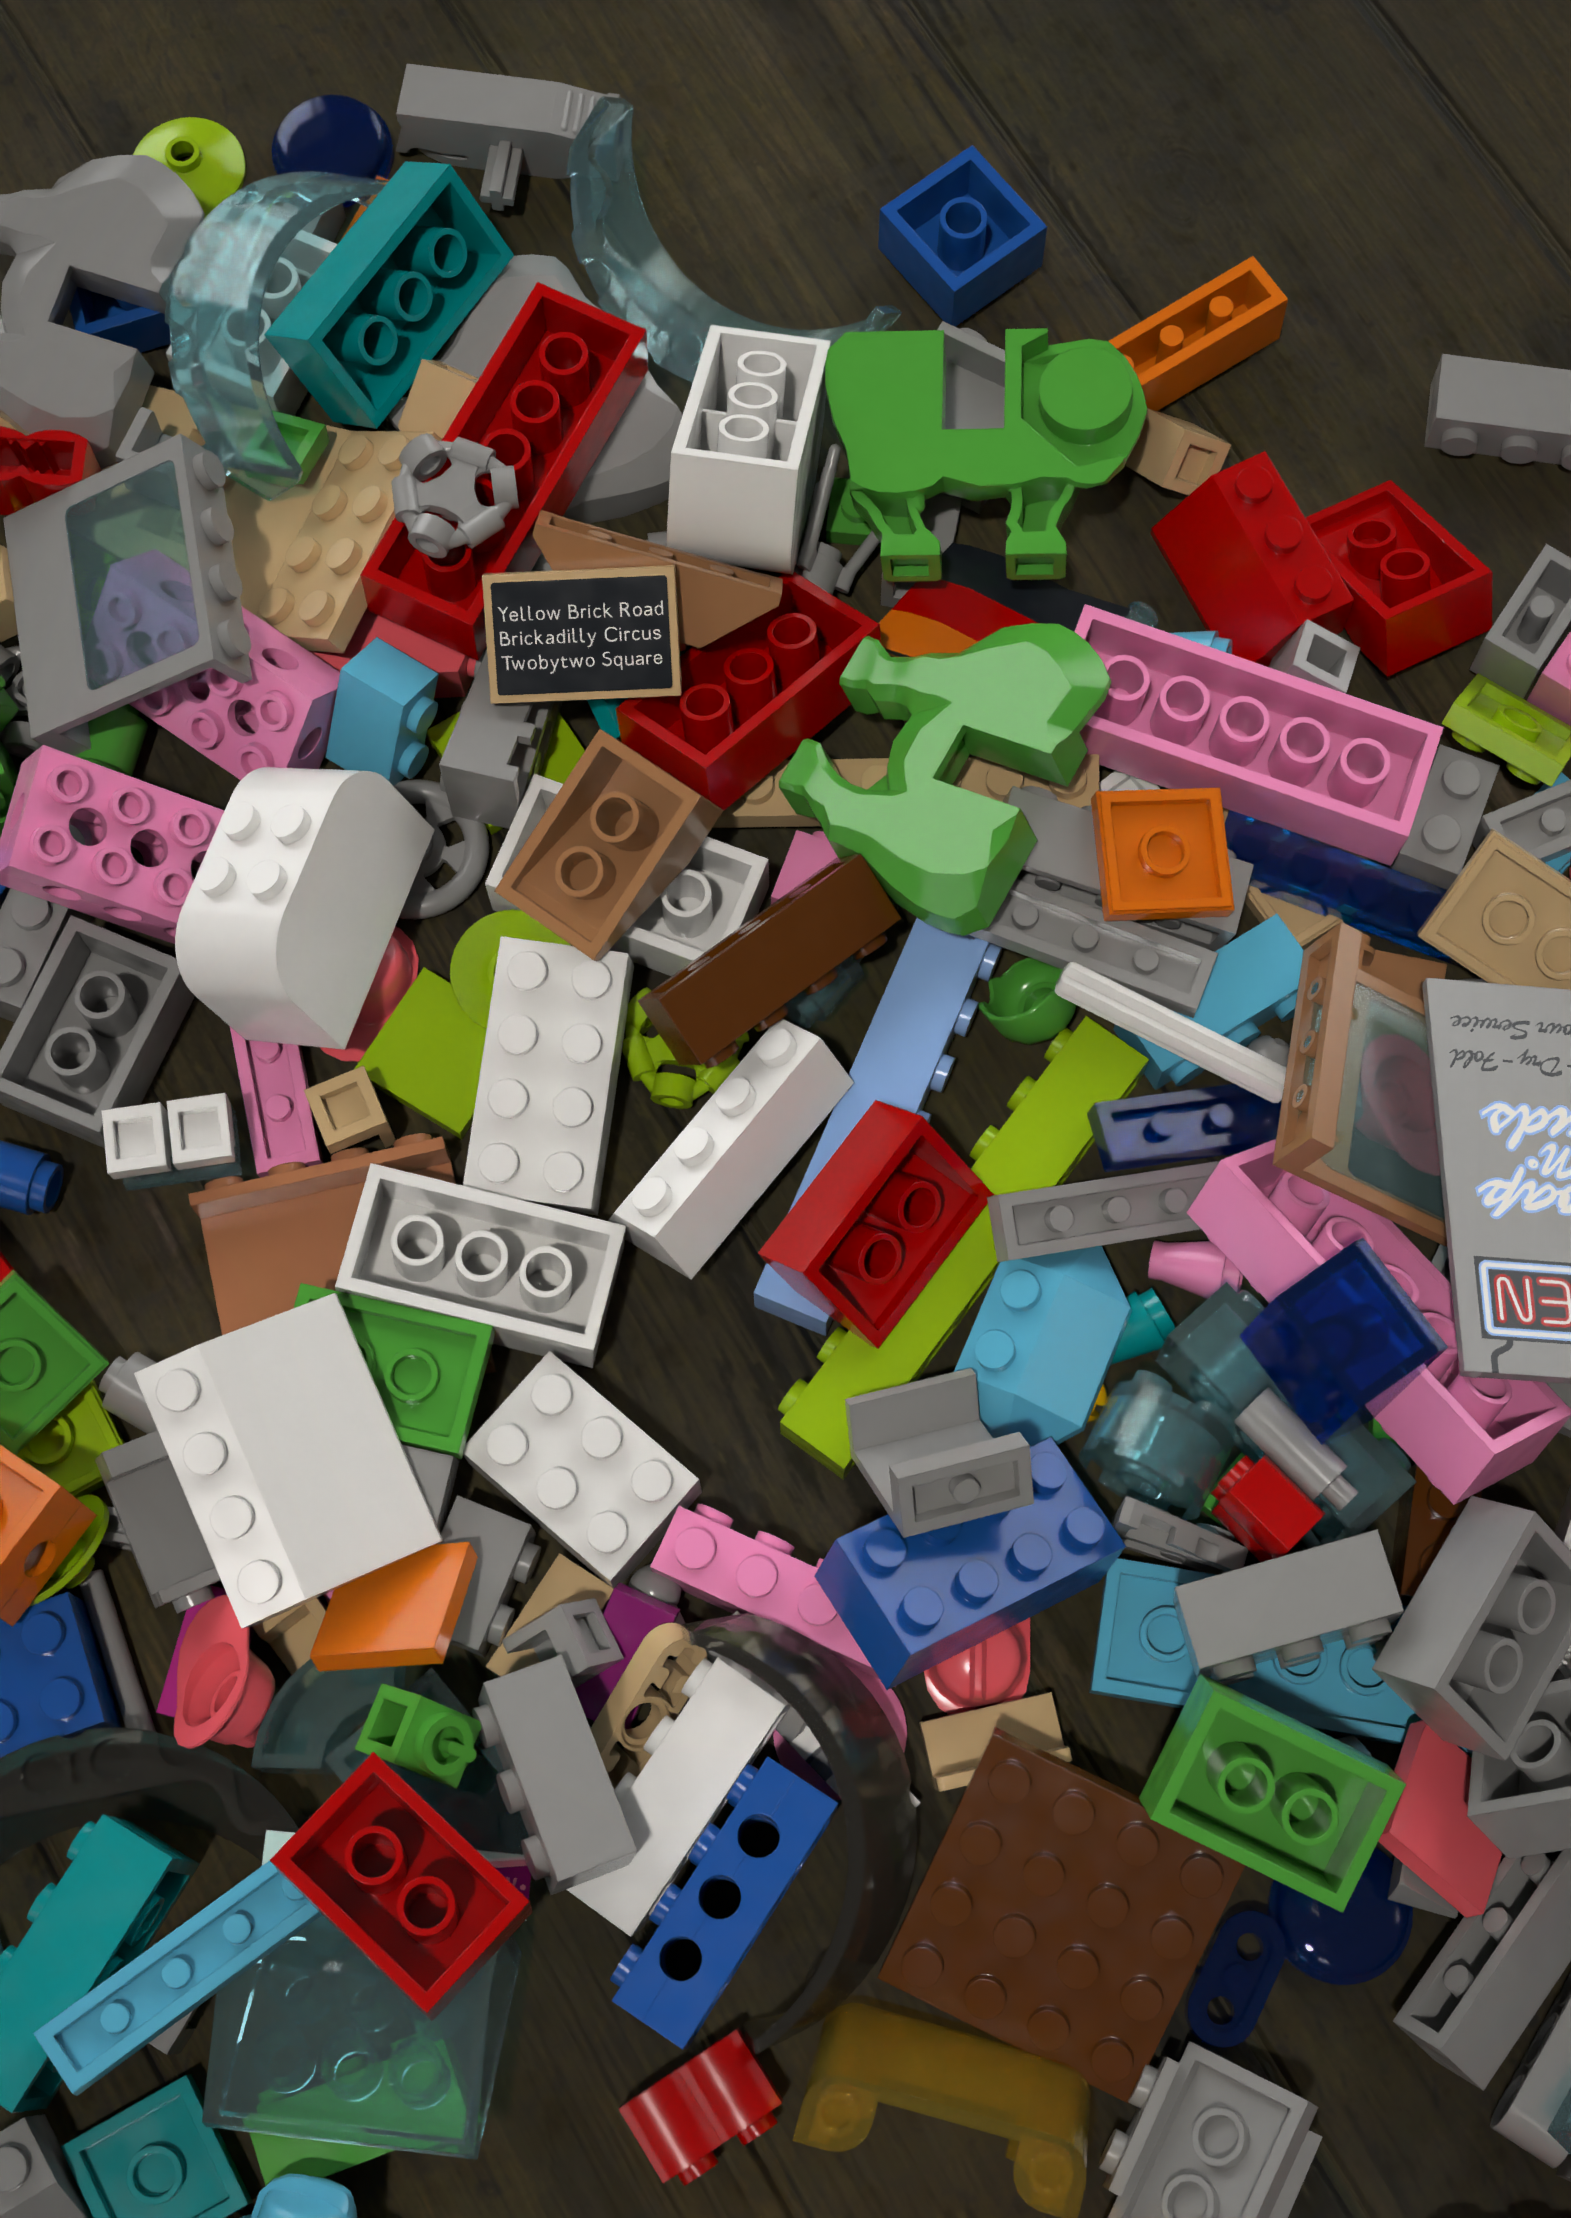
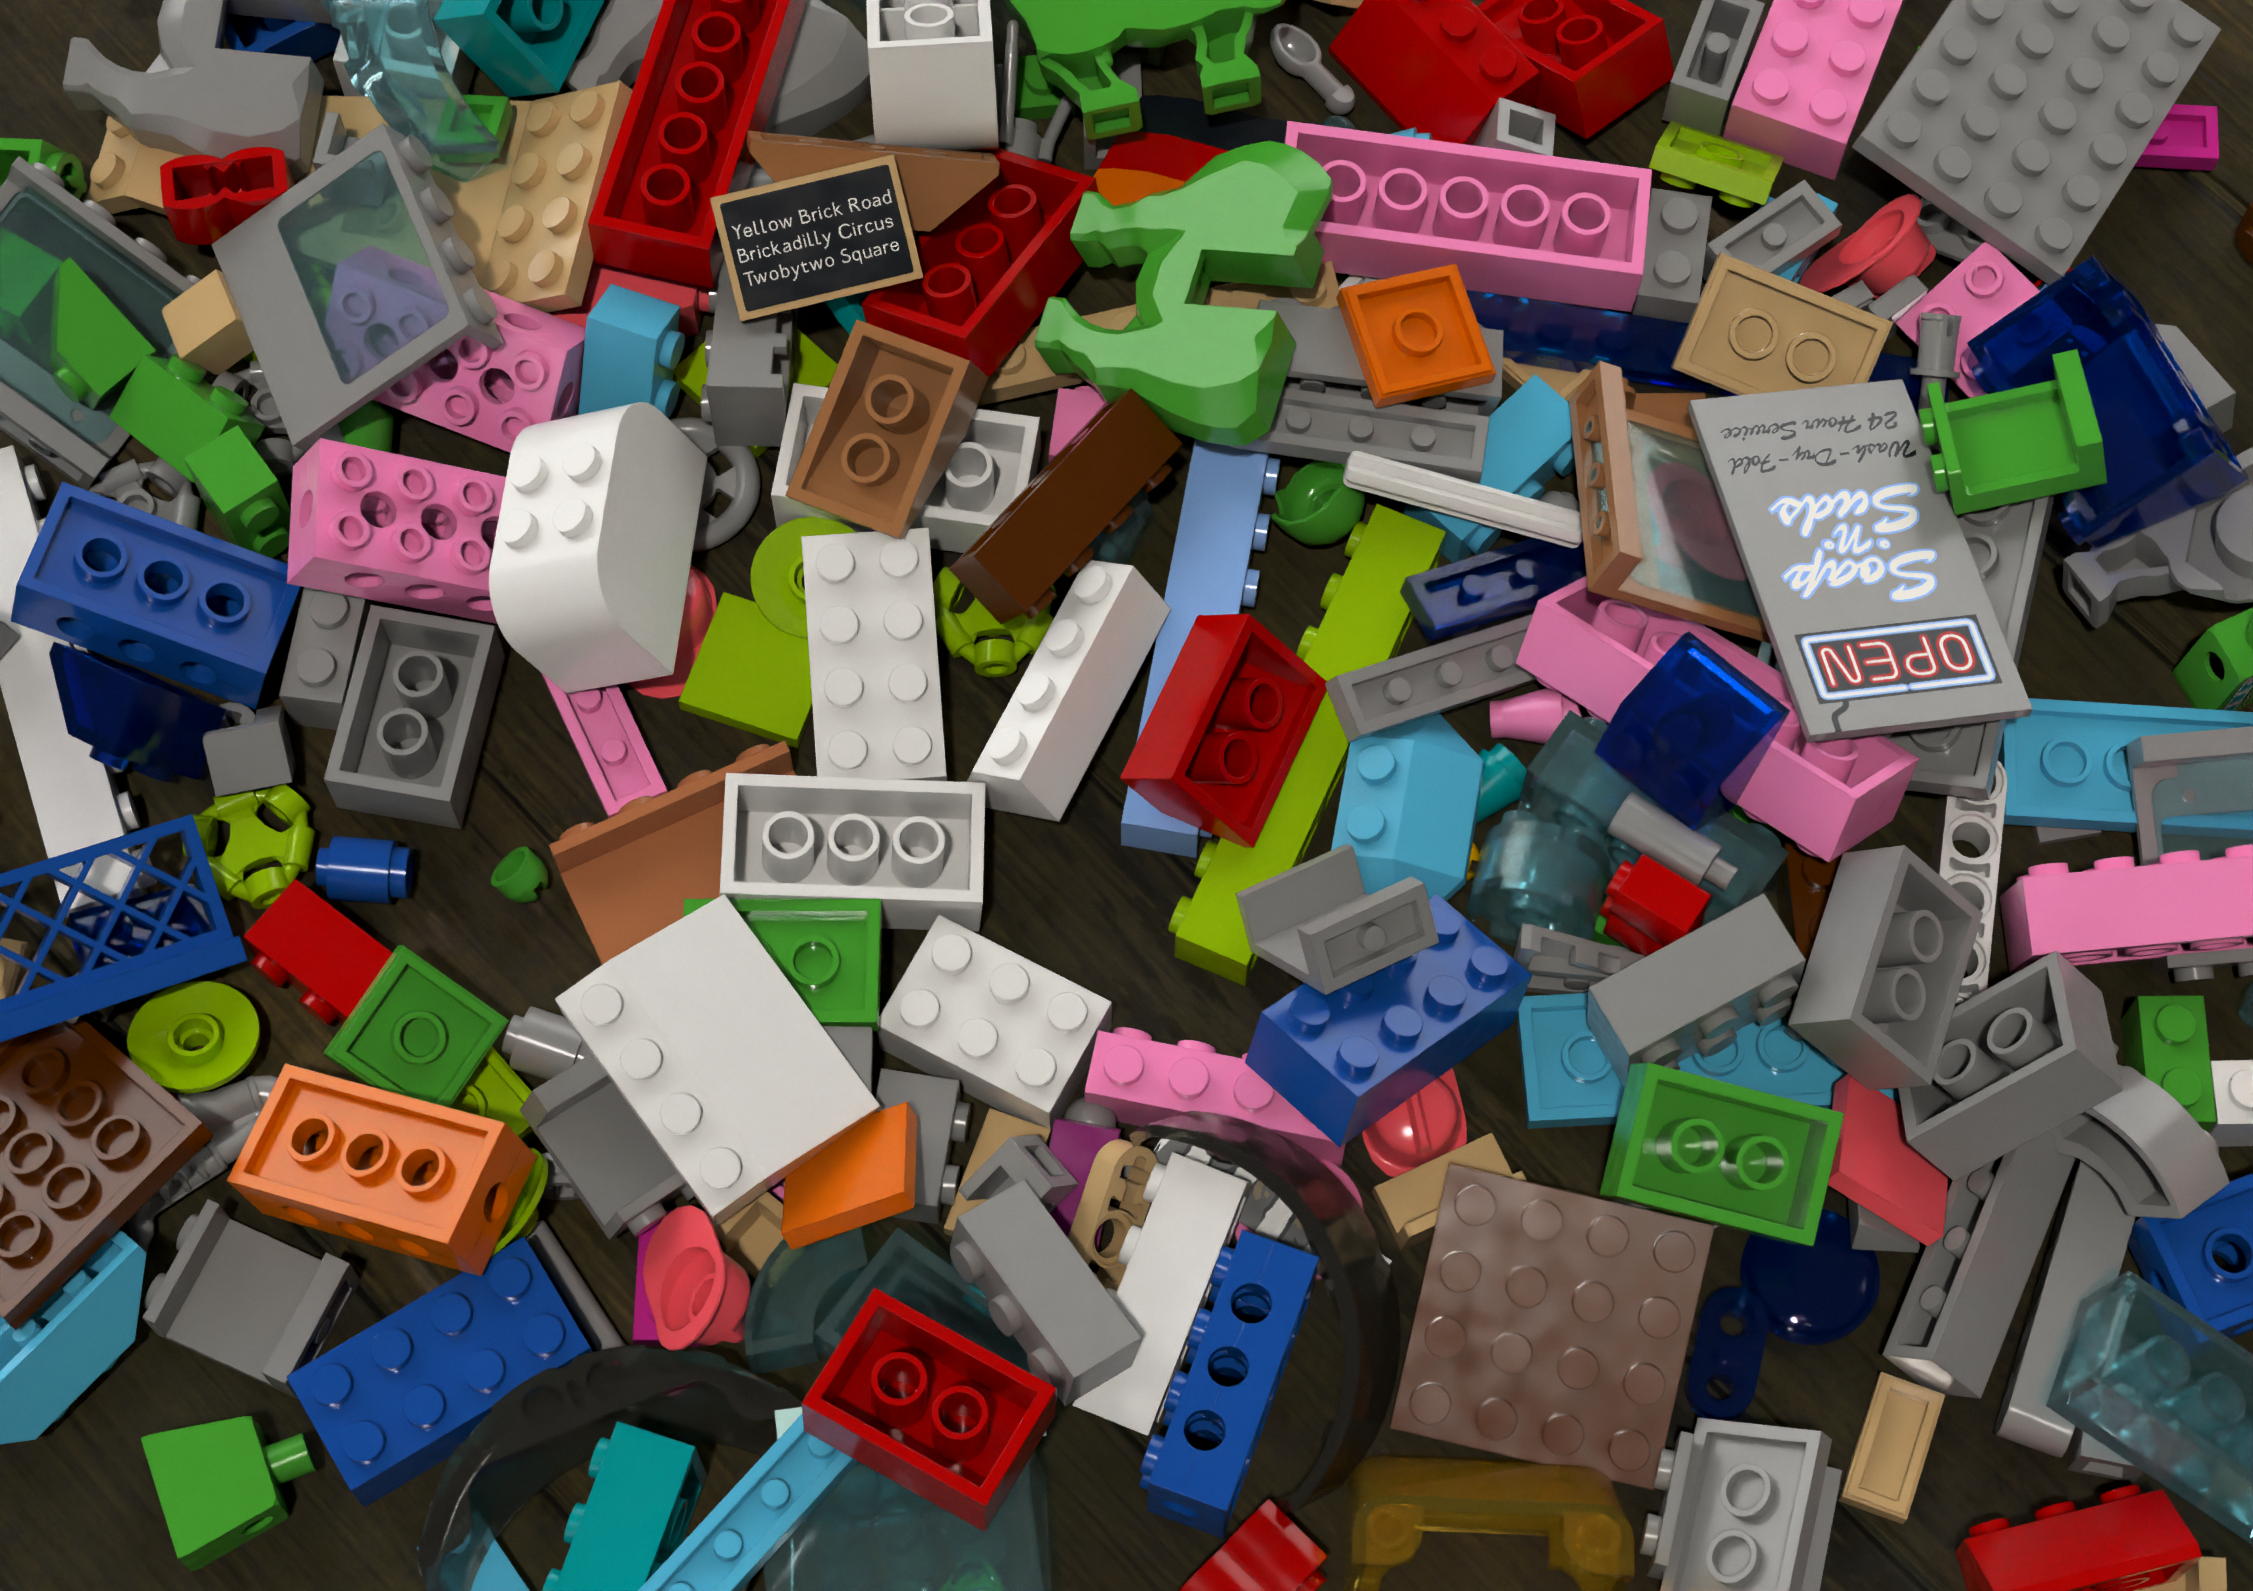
camera: 15 degrees left, 5 degrees down
white hips [101,1093,242,1191] -> none
tan panel [304,1065,396,1154] -> none
bright green brick [355,1683,481,1789] -> none
light grey piece [391,433,519,558] -> none
tan panel [398,359,479,439] -> none
none -> bright green hinge [491,846,548,904]
none -> light grey piece [1270,23,1356,115]
none -> tan tile [1838,1372,1945,1525]

